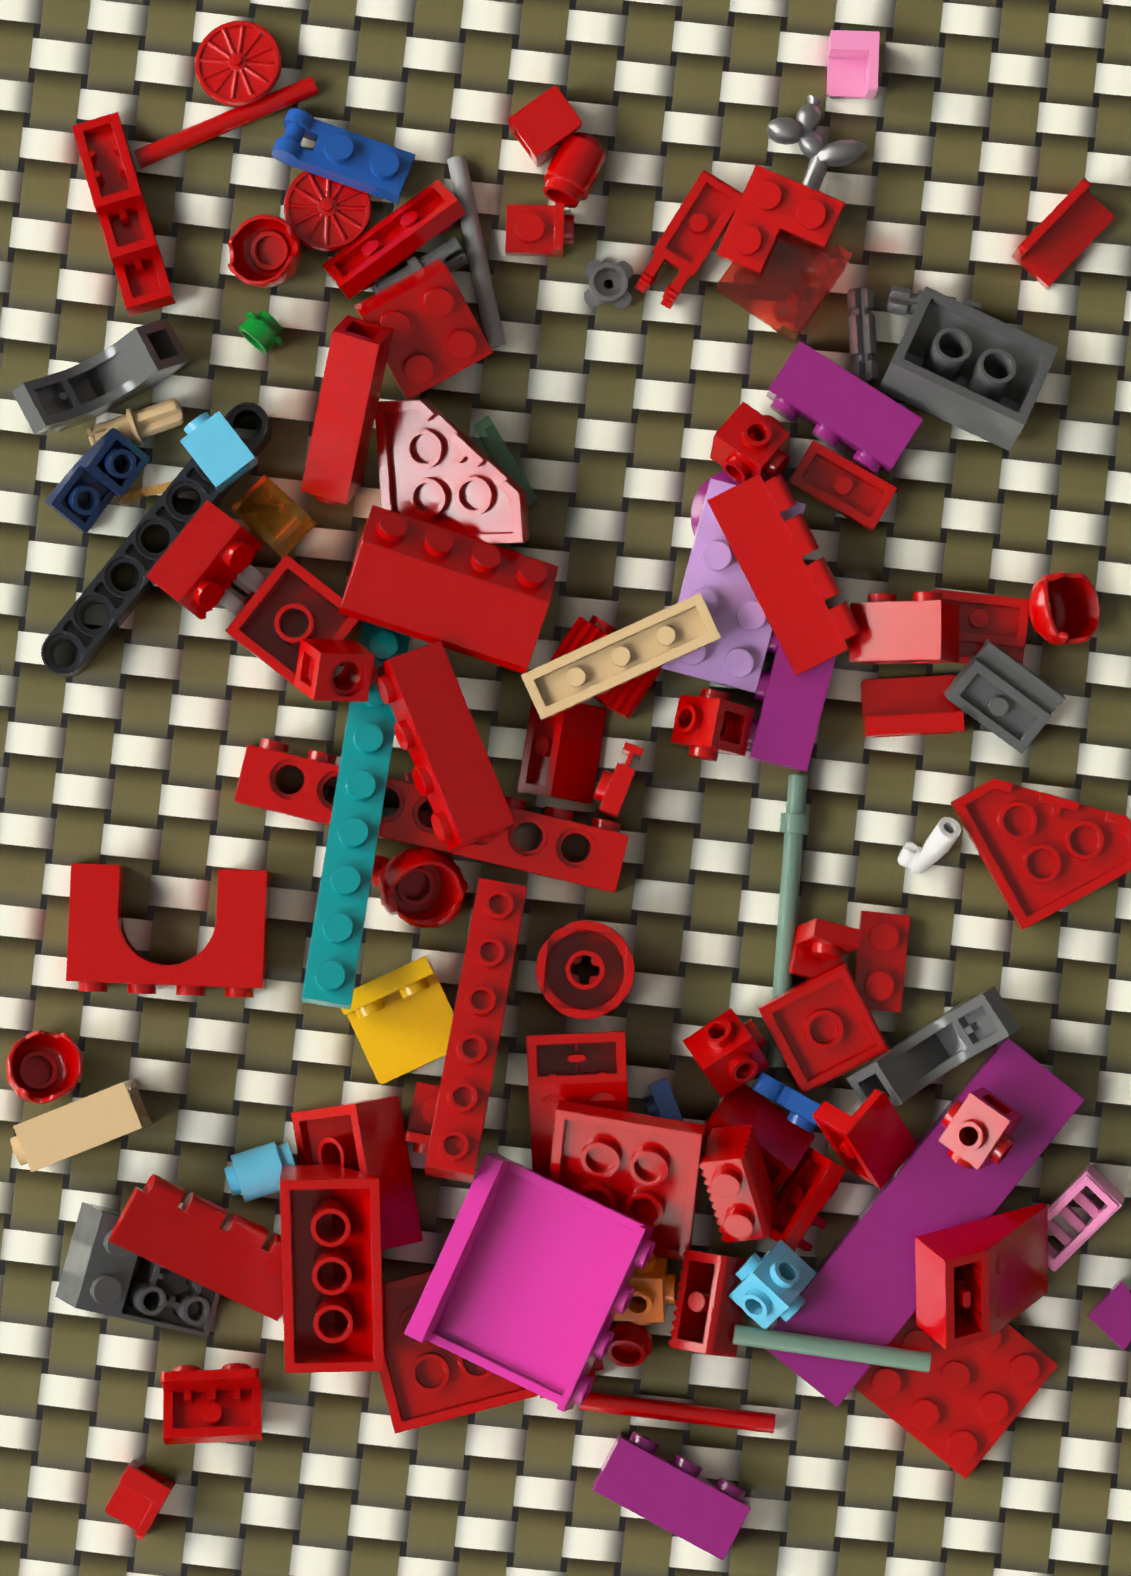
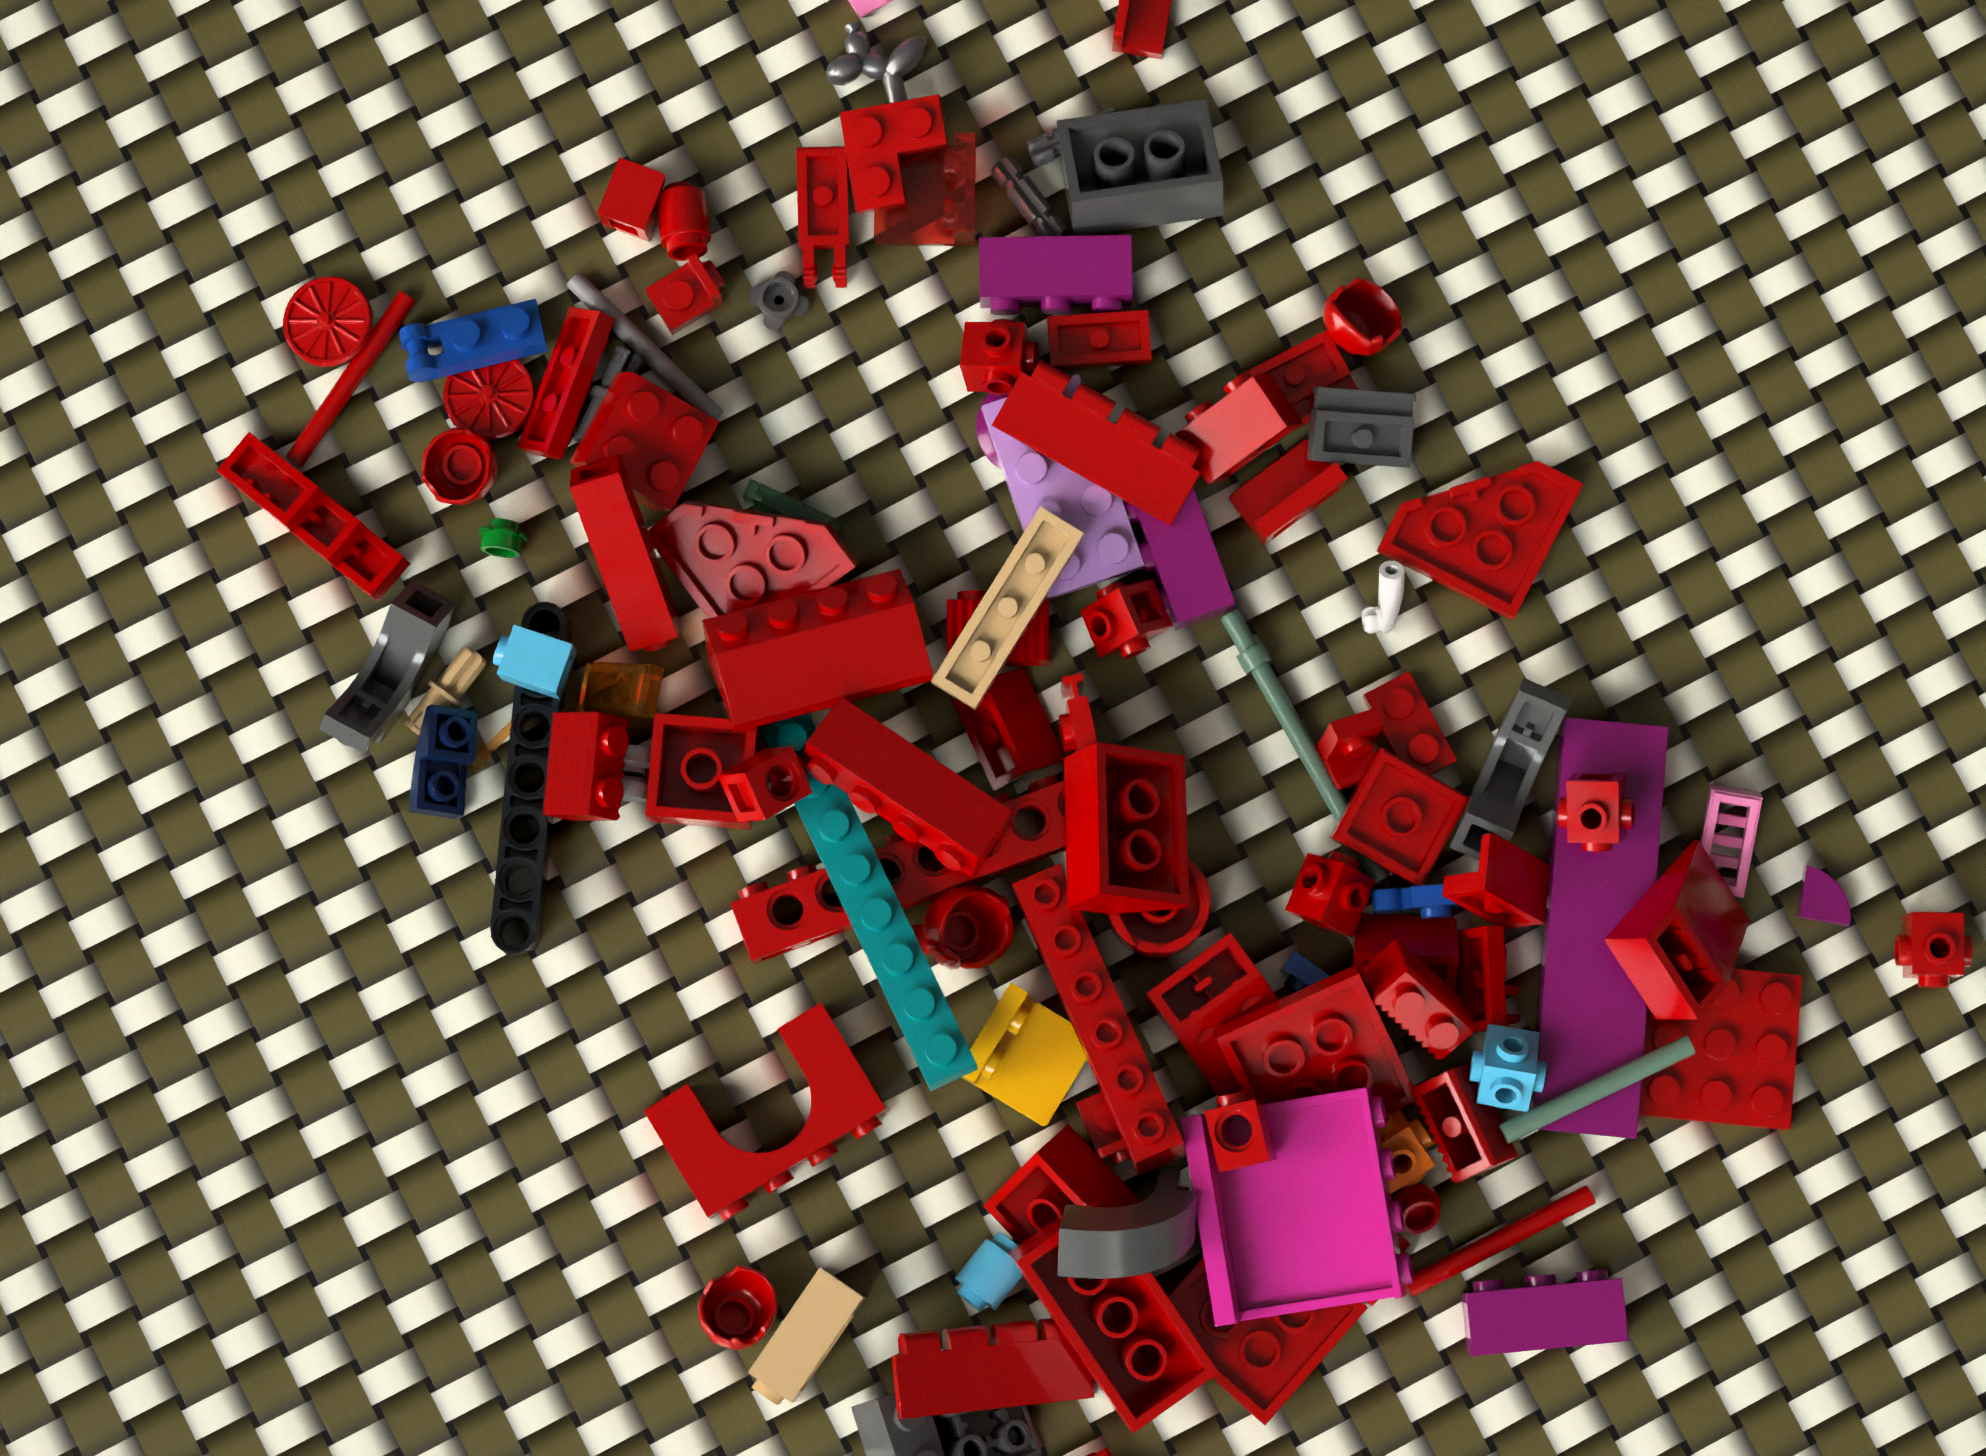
camera: 35 degrees left, 5 degrees down
none -> dark grey arch [1057,1165,1197,1279]
none -> red slope [1064,742,1190,914]
none -> red brick [1204,1091,1277,1173]

